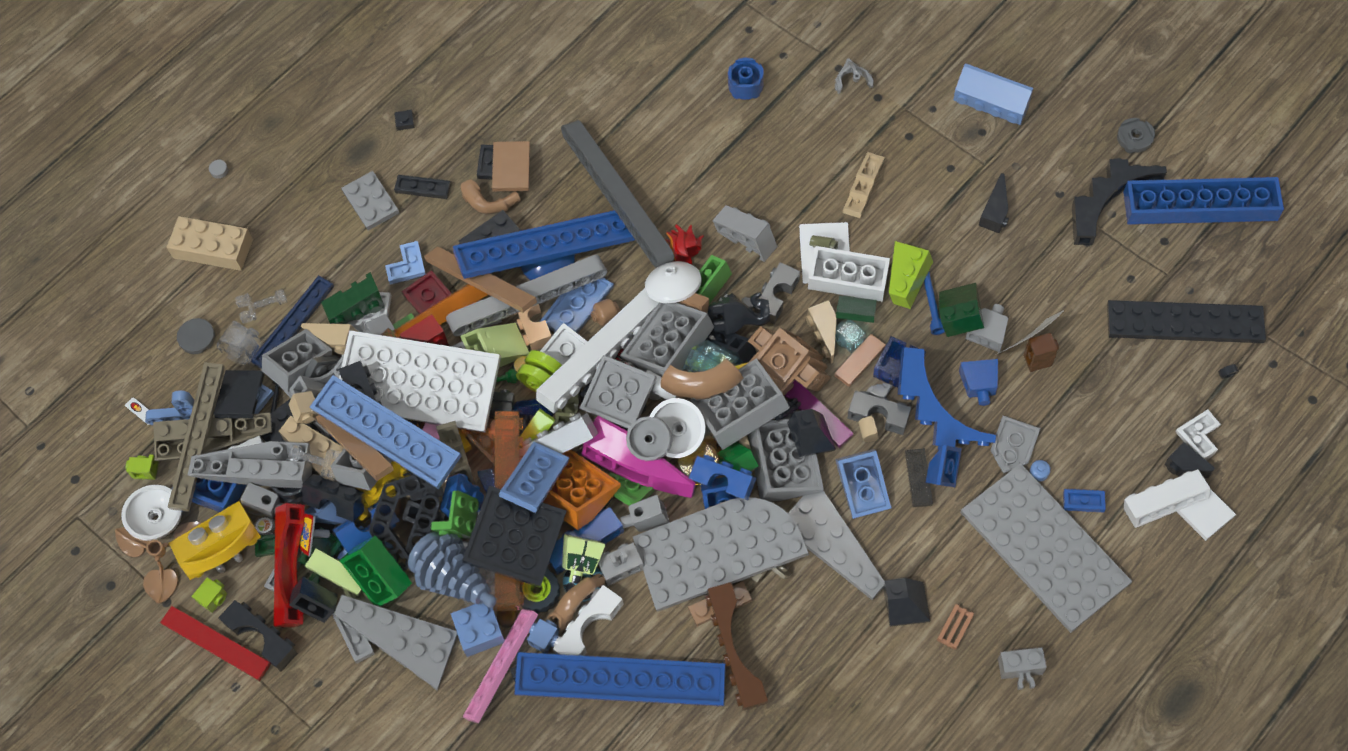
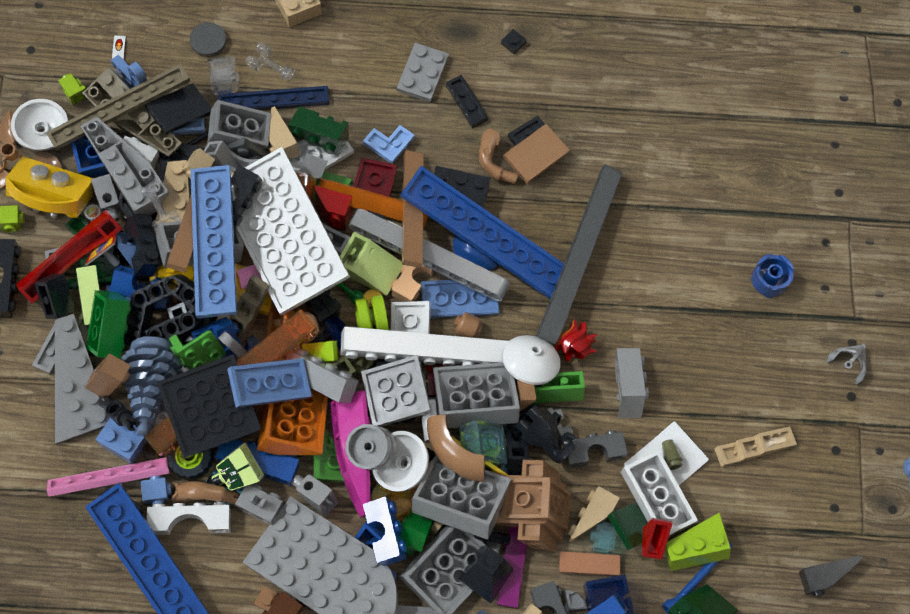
camera: 40 degrees right, 5 degrees up
none -> medium nougat brick [84,354,131,397]
none -> black pin [99,395,139,431]
none -> light grey beam [218,331,248,360]
none -> red slope [642,518,673,560]

